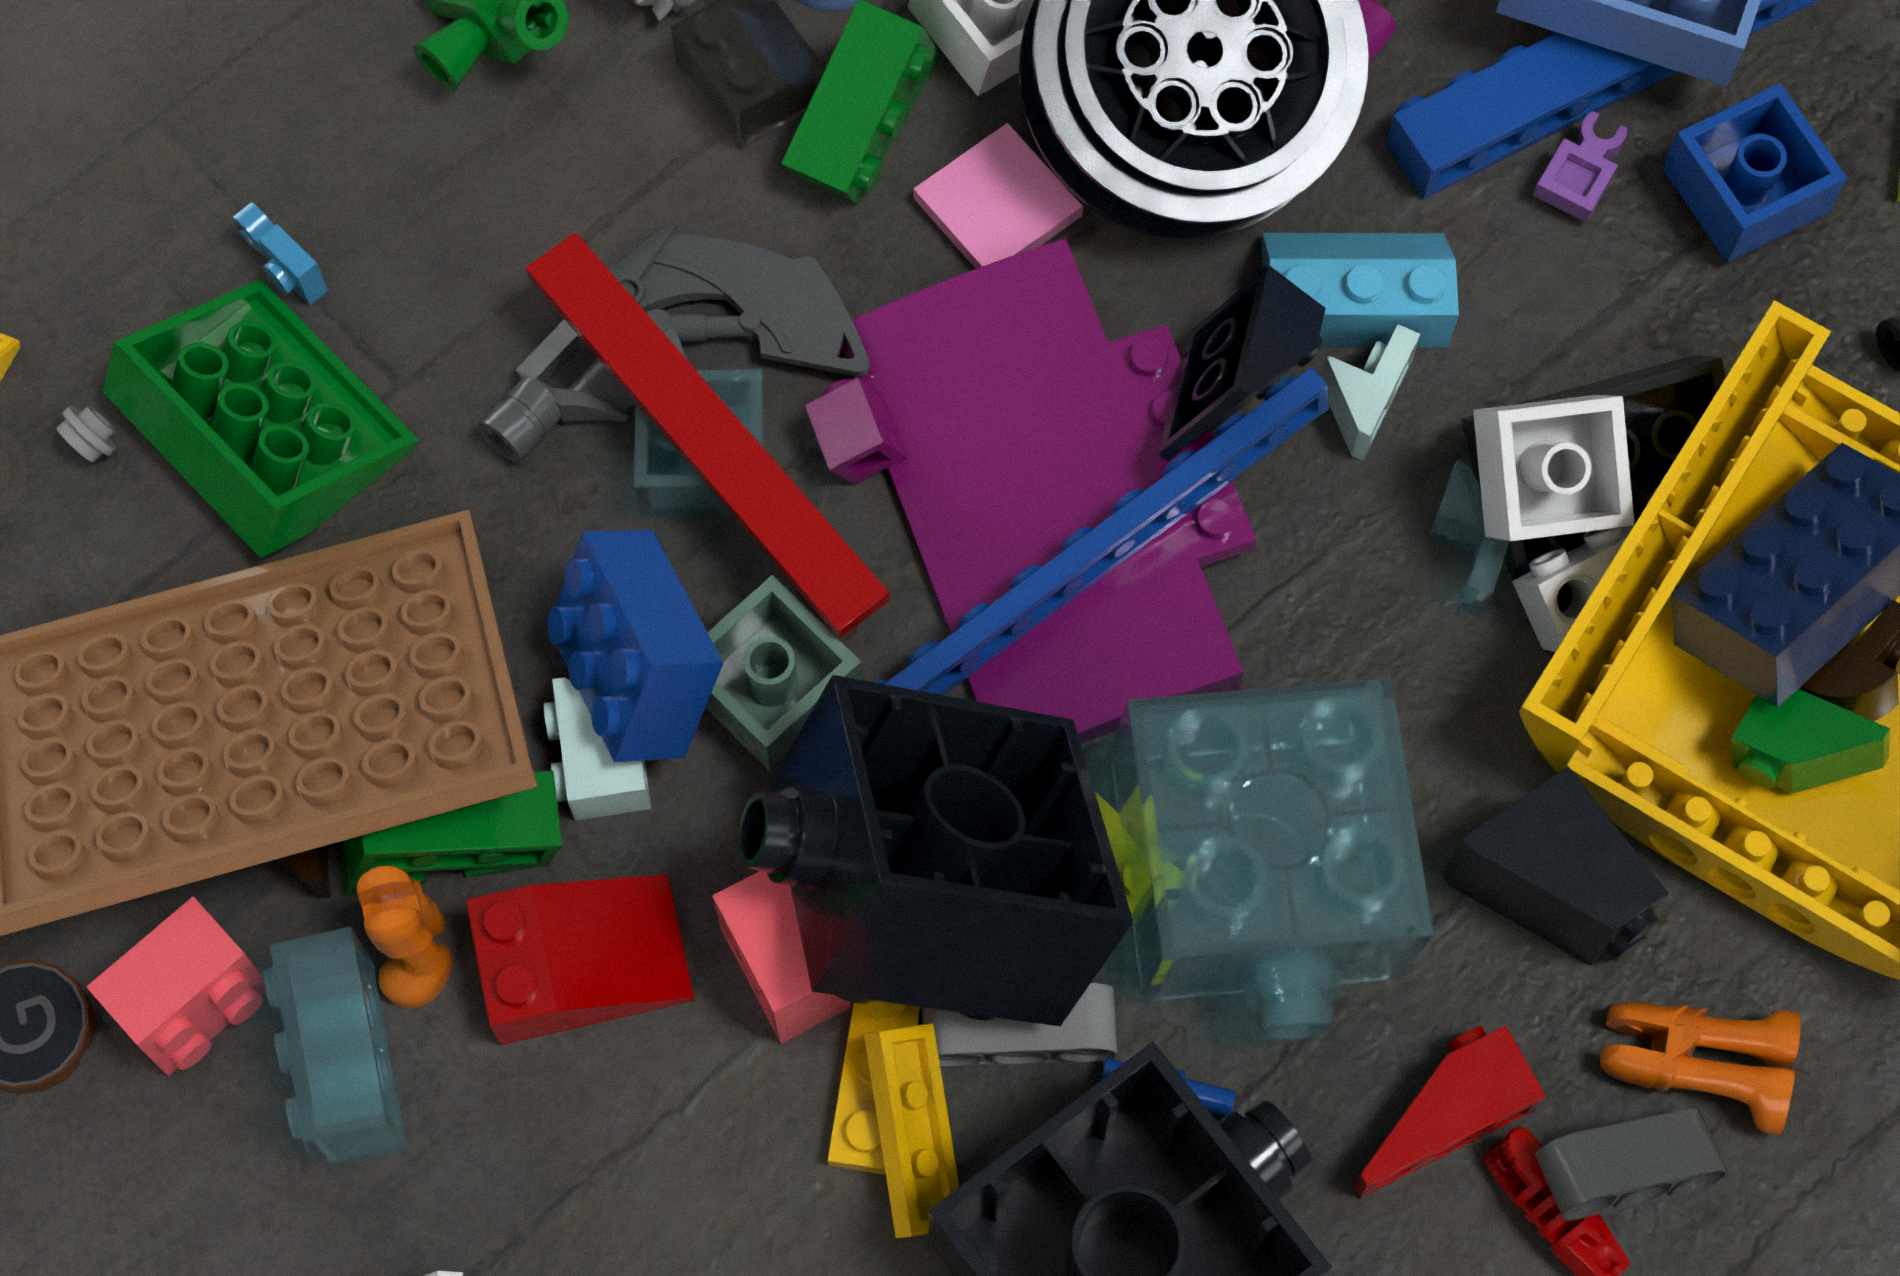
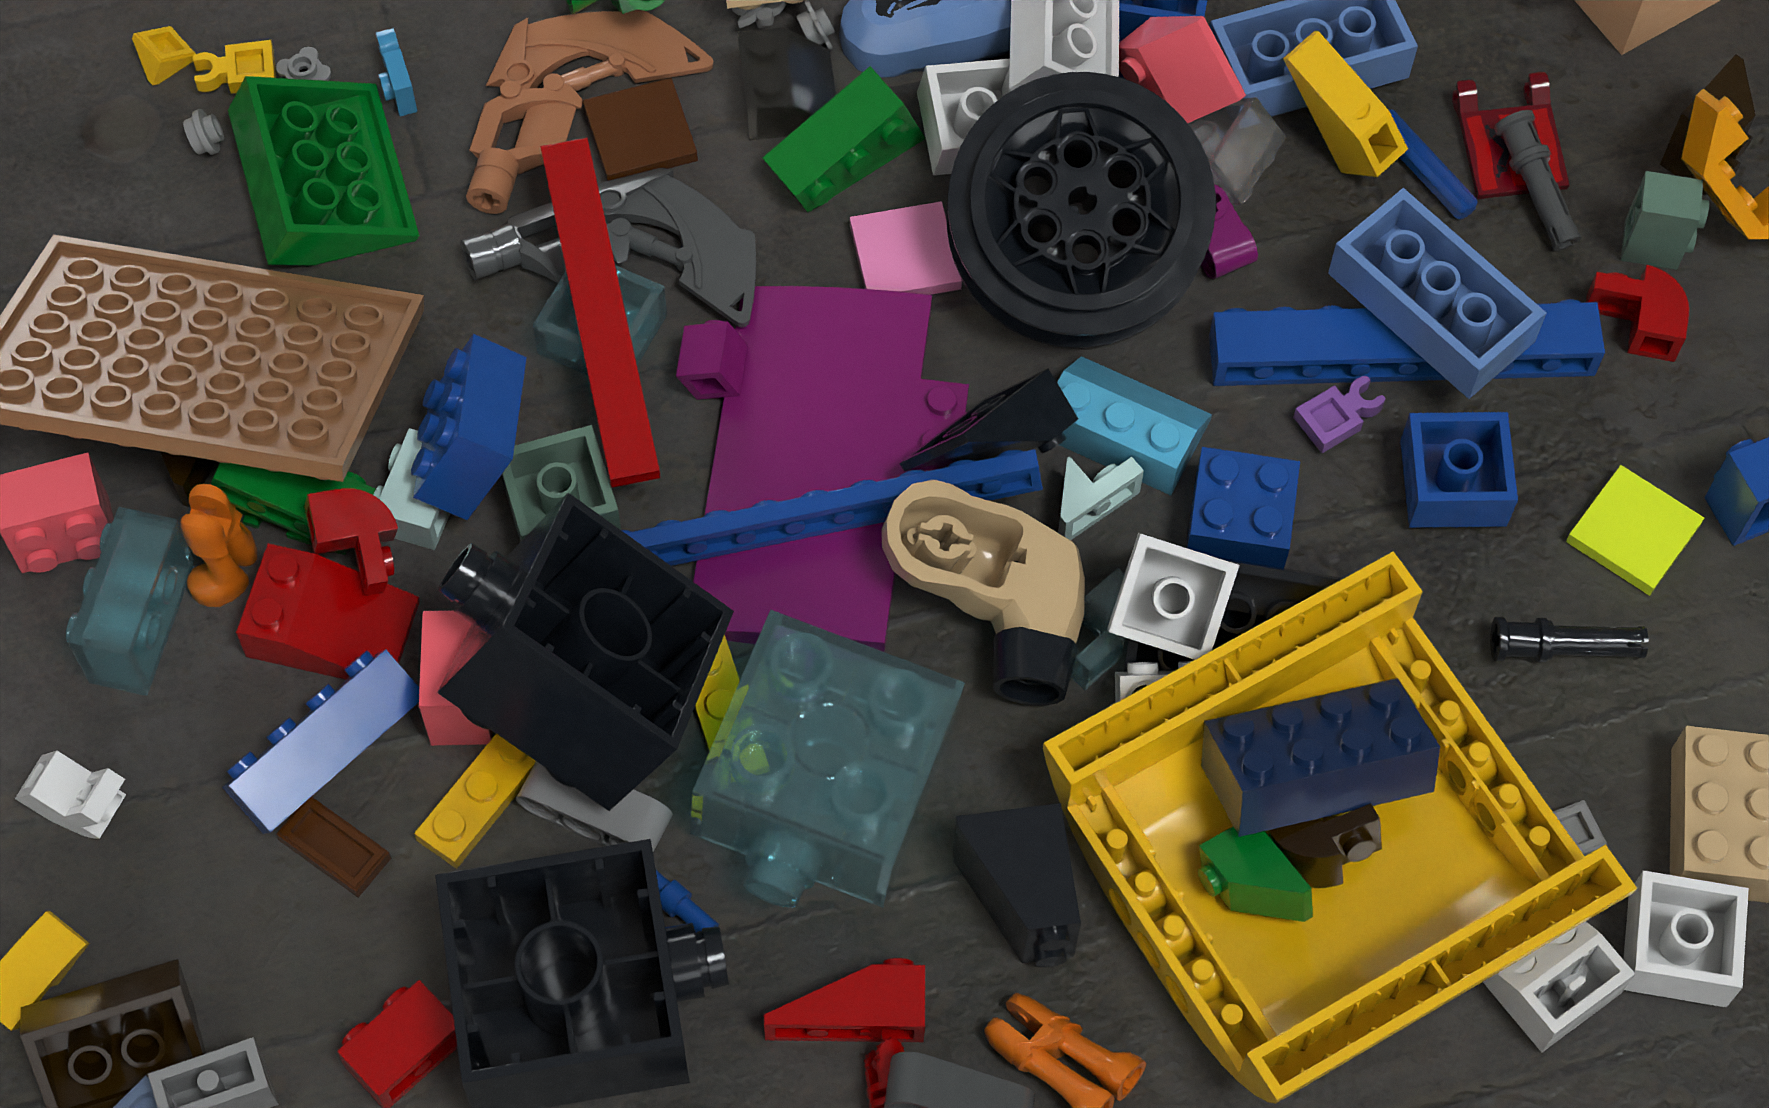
camera: 25 degrees right, 5 degrees down
yellow plate [864,1023,959,1238] -> none
none -> yellow plate [193,40,276,94]
none -> brick [222,649,420,834]
none -> light grey plate [276,47,331,81]
none -> reddish brown tile [276,796,392,898]
none -> red brick [304,488,398,596]
none -> nougat piece [466,9,713,214]
none -> reddish brown tile [582,77,698,181]
none -> tan piece [882,480,1085,706]
none -> blue brick [1186,447,1300,568]

